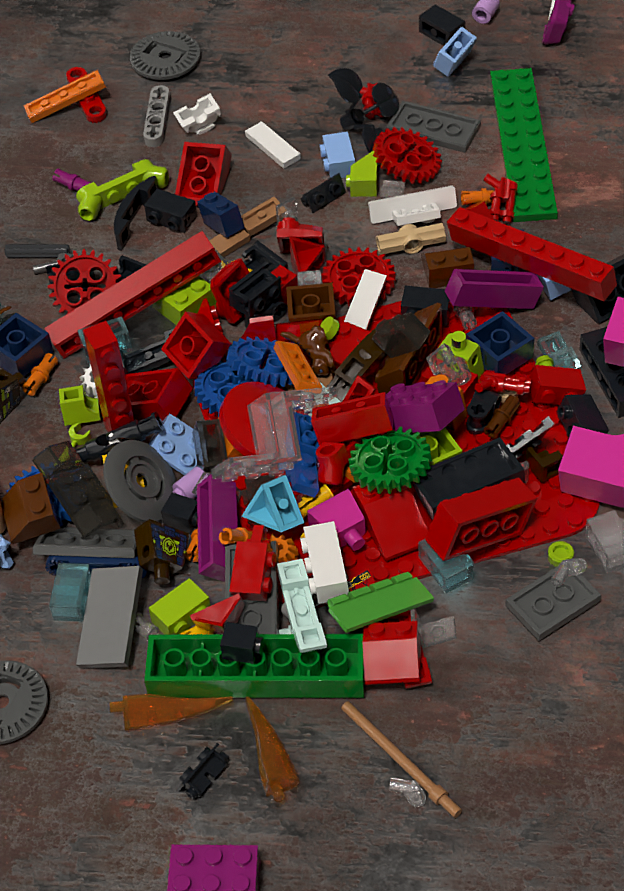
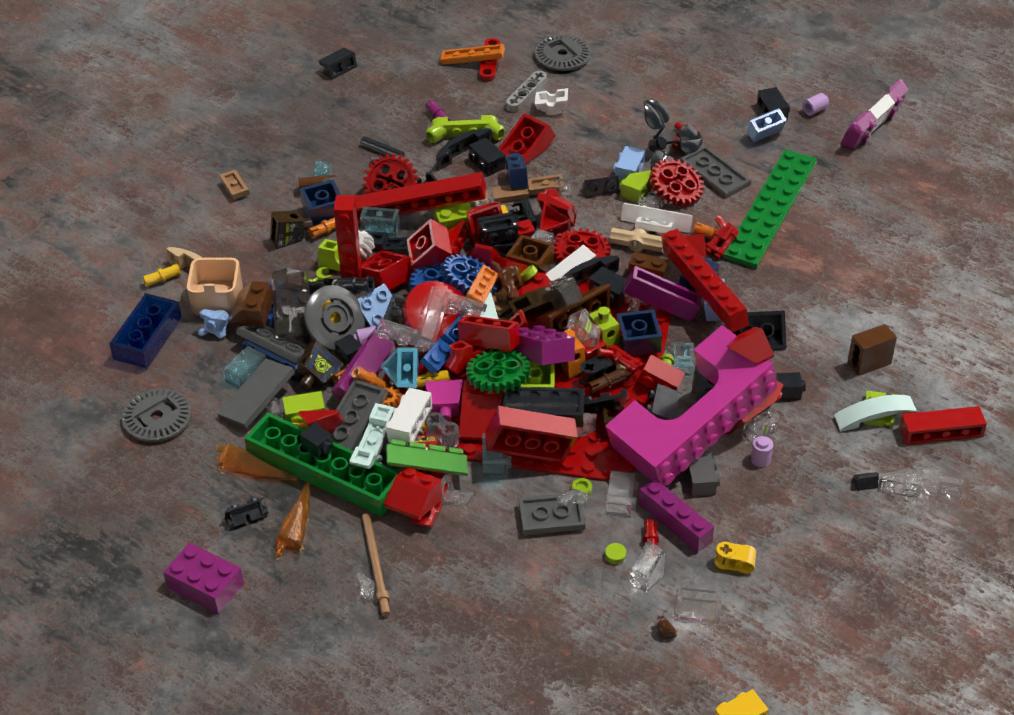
camera: 25 degrees right, 5 degrees down
red hinge [229,525,276,601] -> none
white tile [245,121,301,169] -> none
none -> clear light blue axle [426,412,459,448]
none -> black slope [557,256,620,294]

